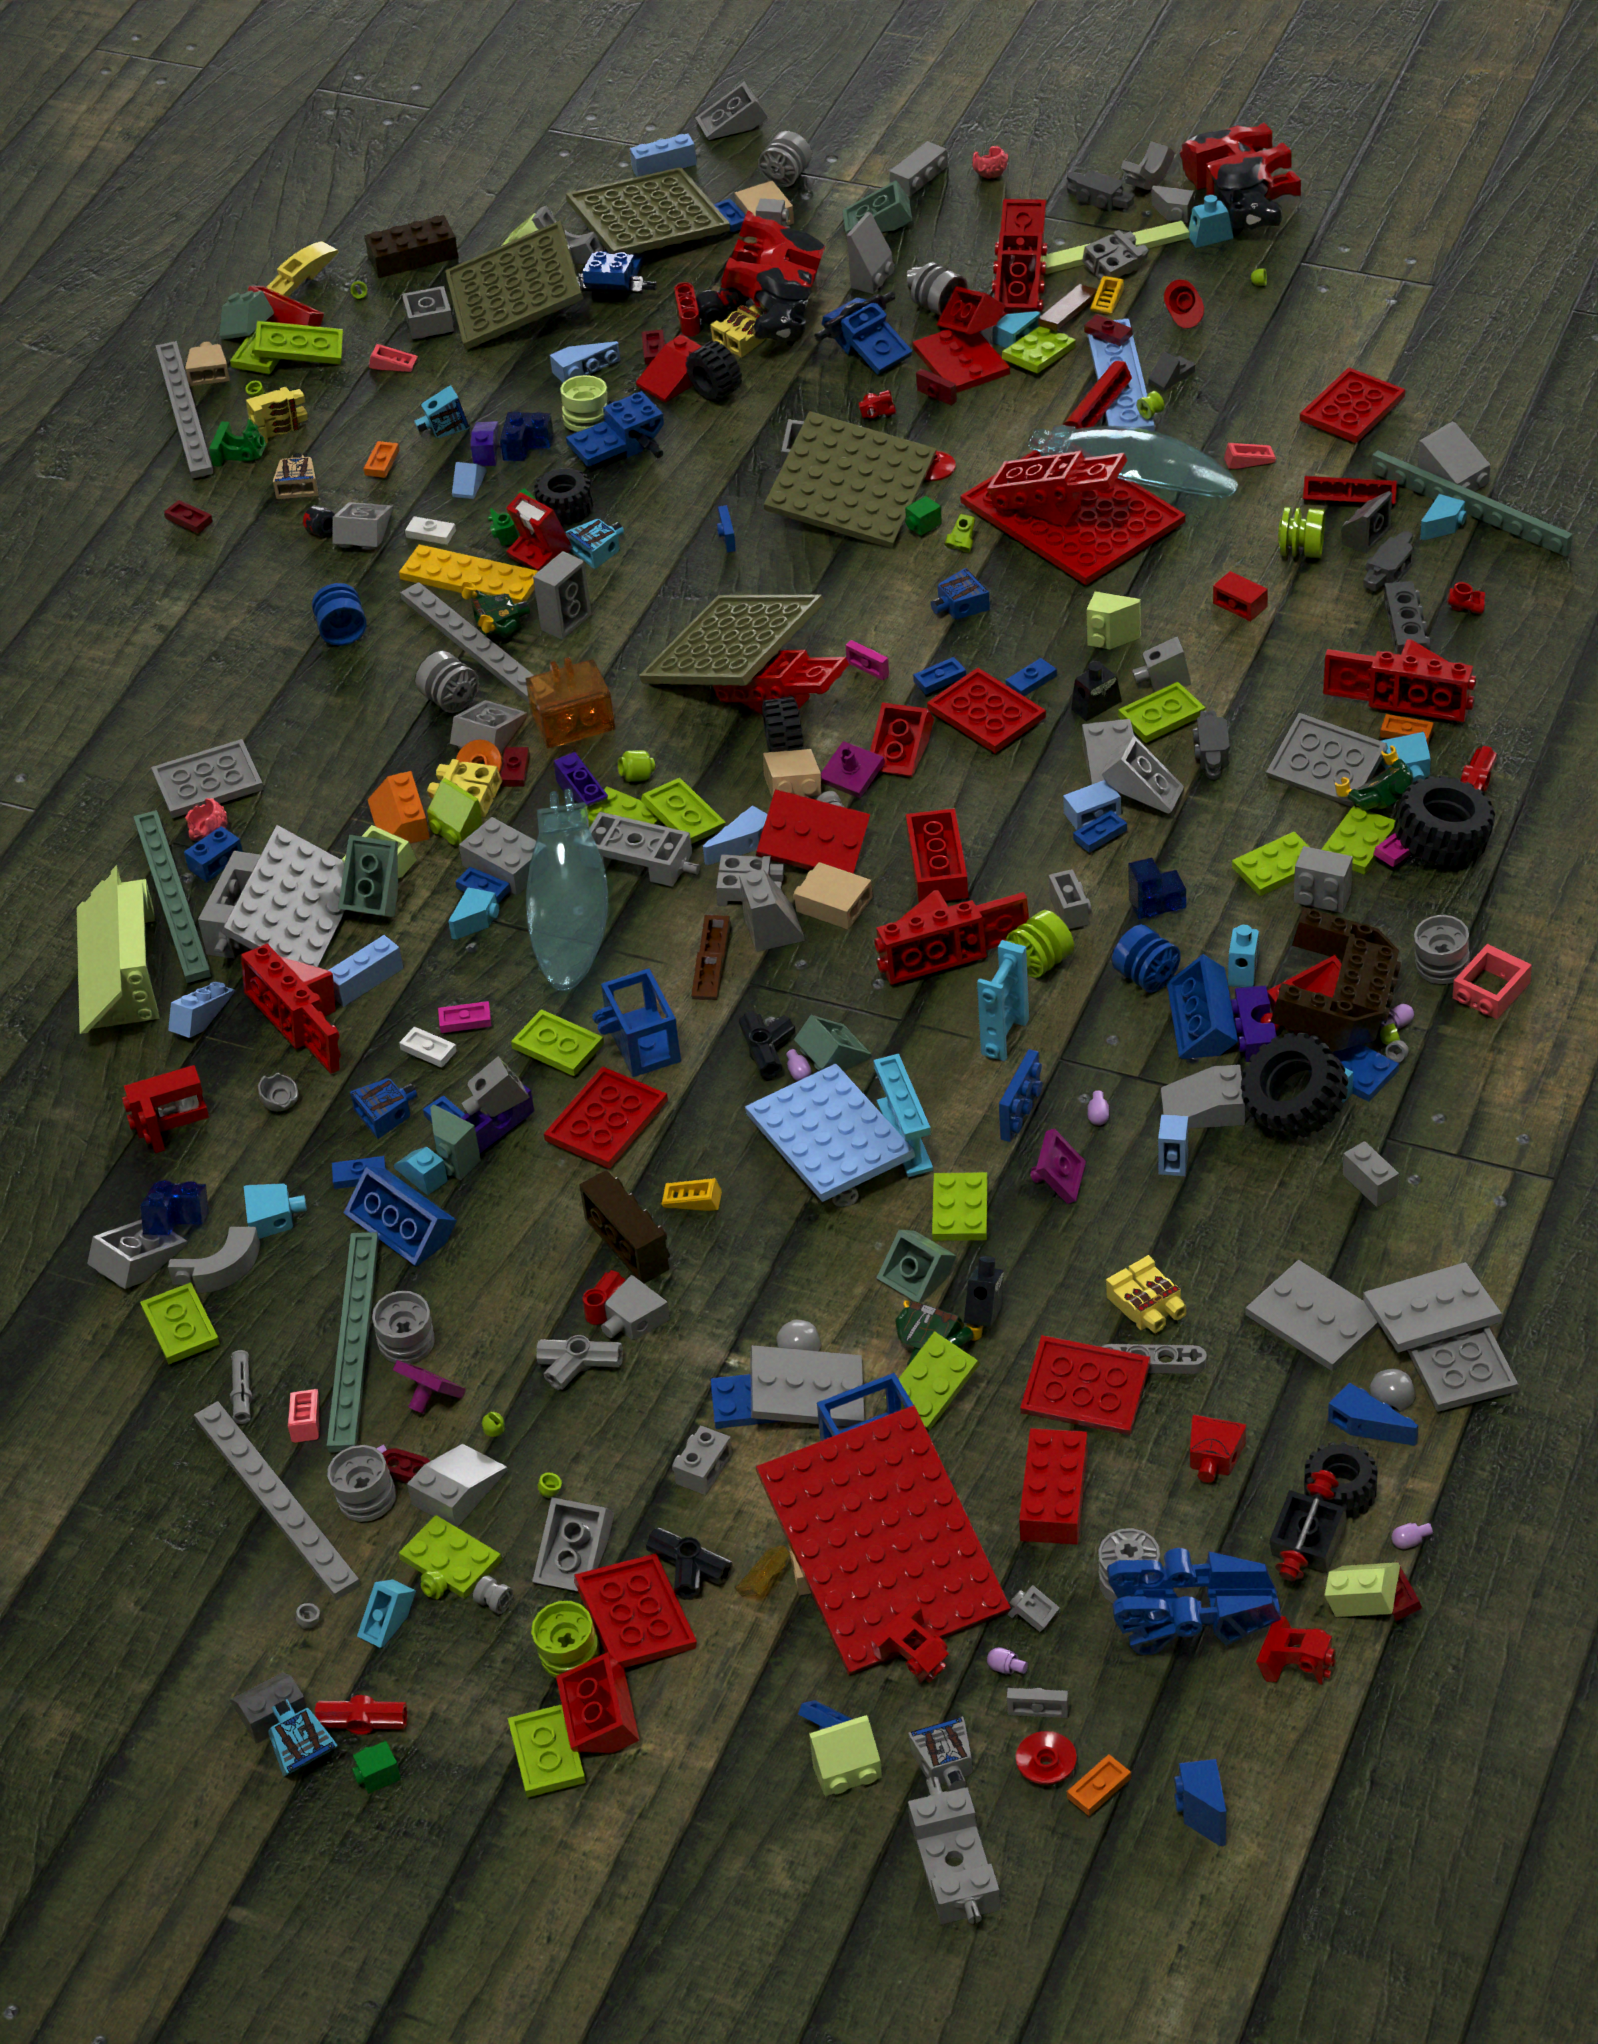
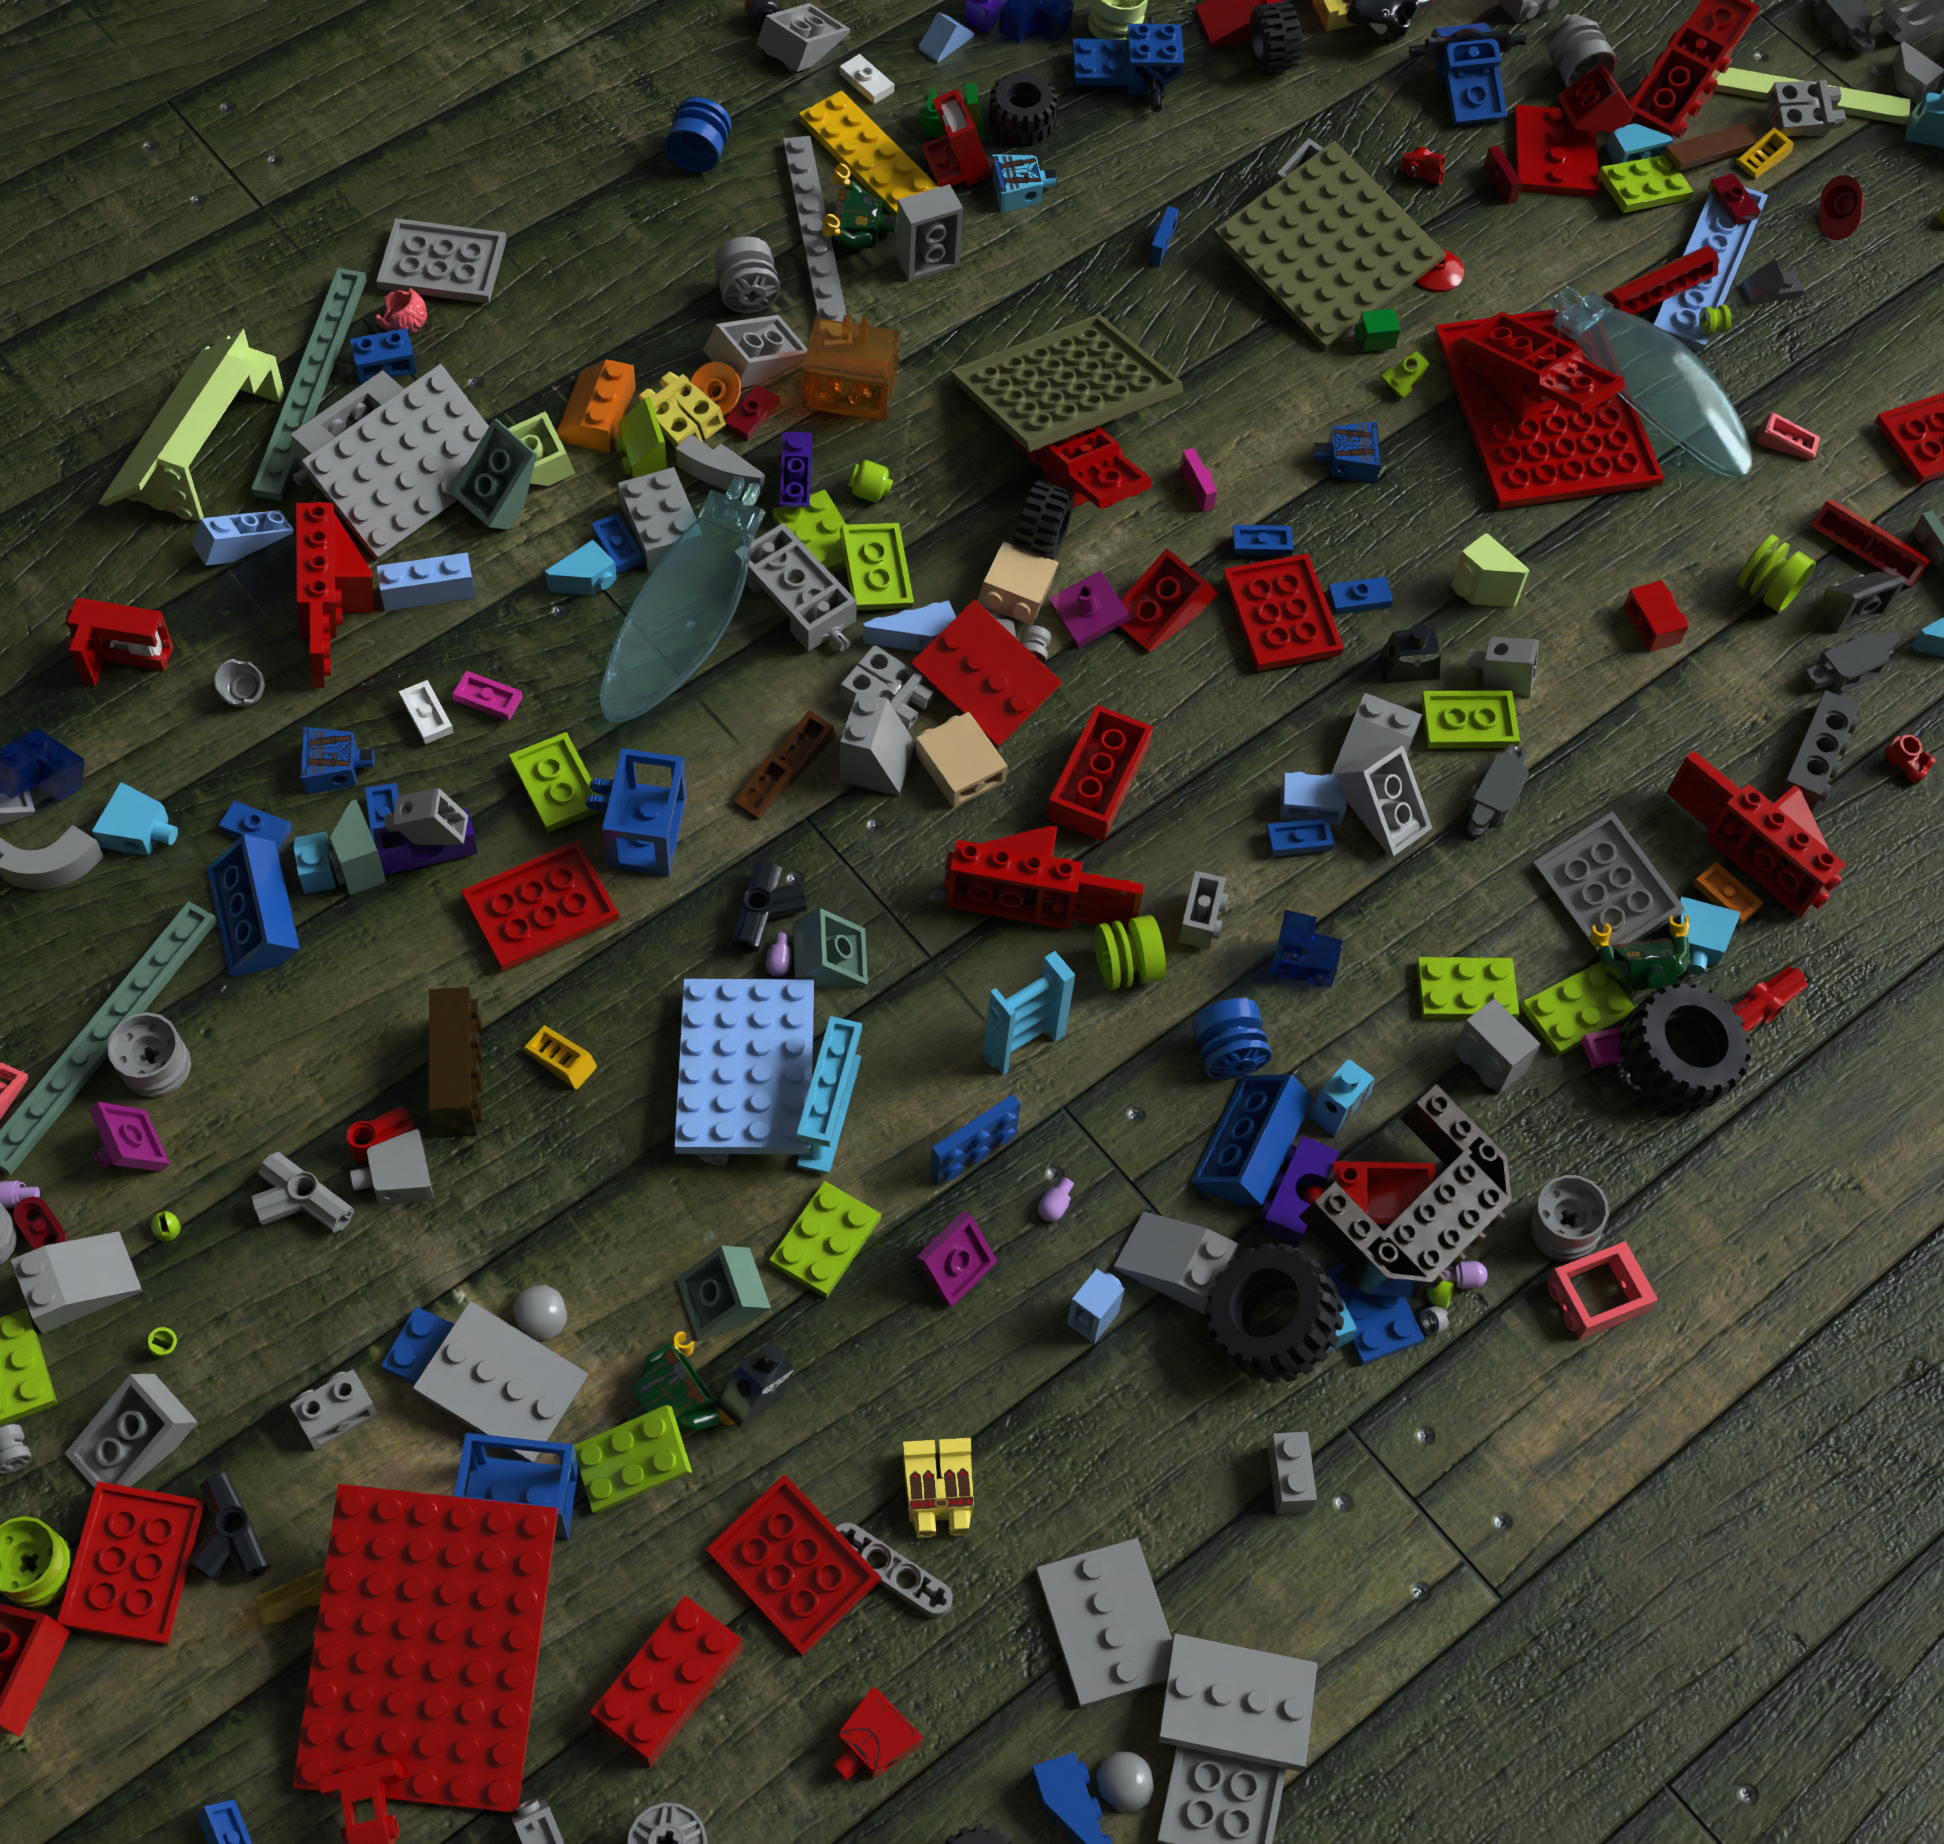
camera: 20 degrees right, 15 degrees up
none -> light grey slope [676,434,765,496]

